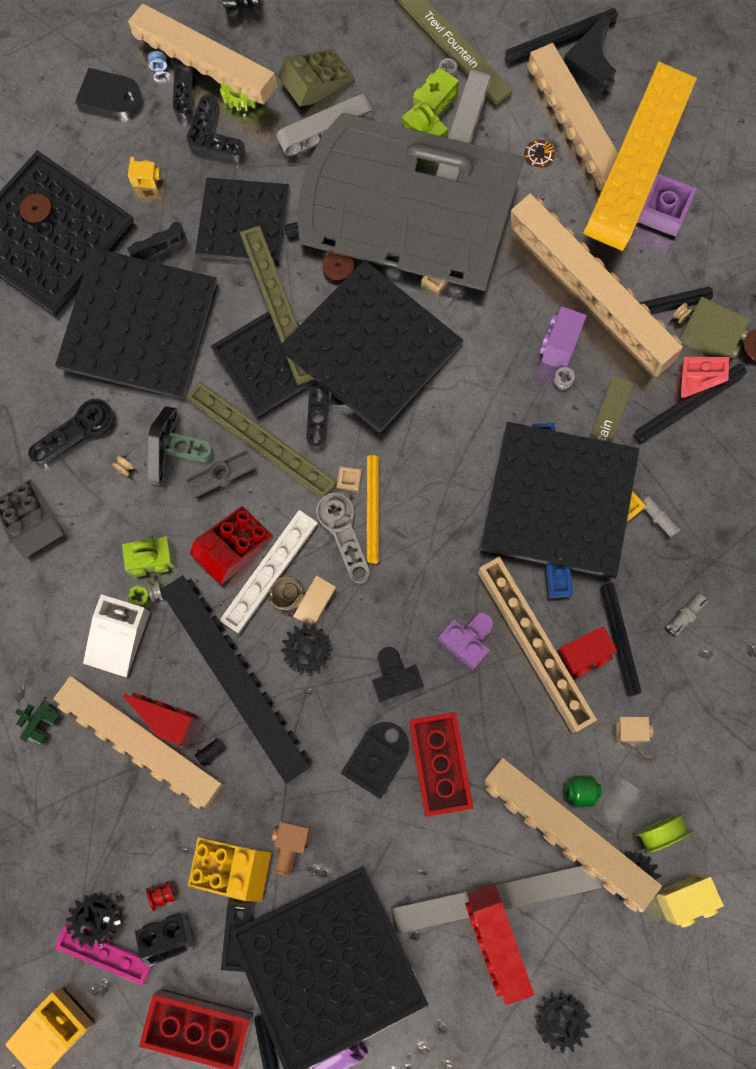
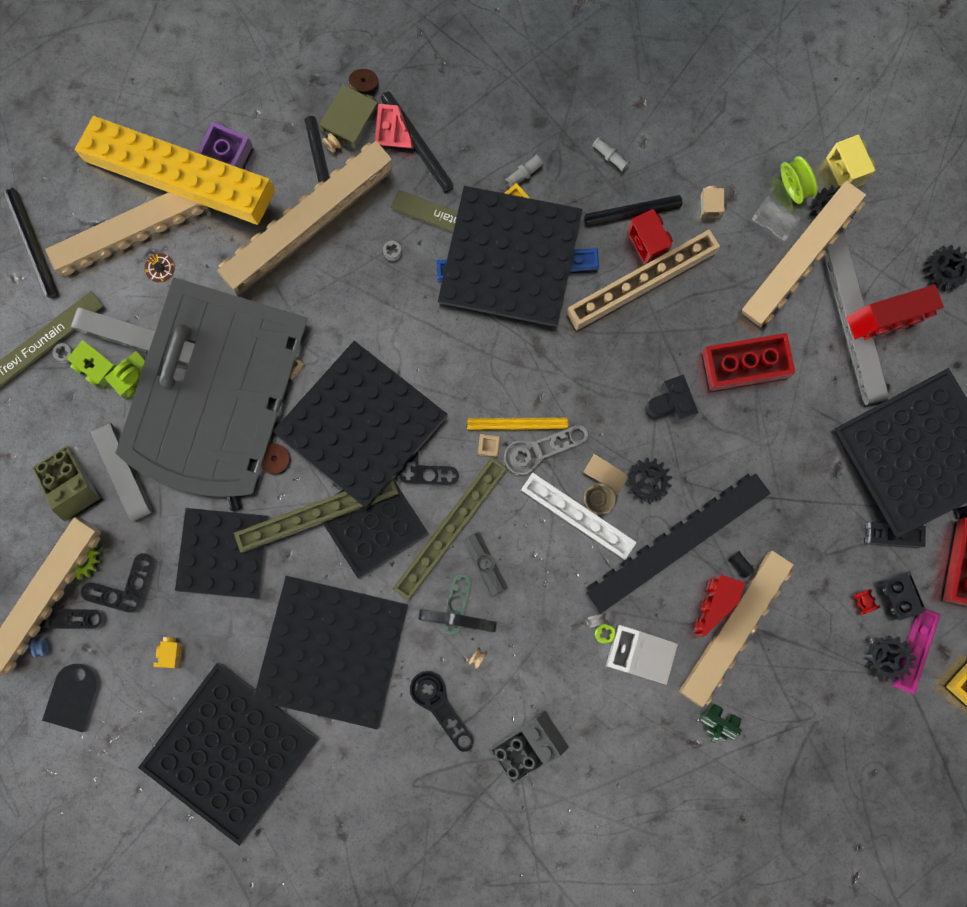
camera: 95 degrees left, 5 degrees up
copper piece [19,193,51,223] -> none
lime brick [122,536,175,577] -> none
black plate [127,222,186,260] -> none
yellow slope [188,837,272,902] -> none
red slope [190,506,273,585] -> none
medium nougat brick [272,821,312,876] -> none
black tile [340,722,409,799] -> none
medium lavender brick [438,613,493,671] -> none
medium lavender brick [540,306,587,368] -> none
black arch [563,15,616,96] -> none
green head [565,775,602,807] -> none

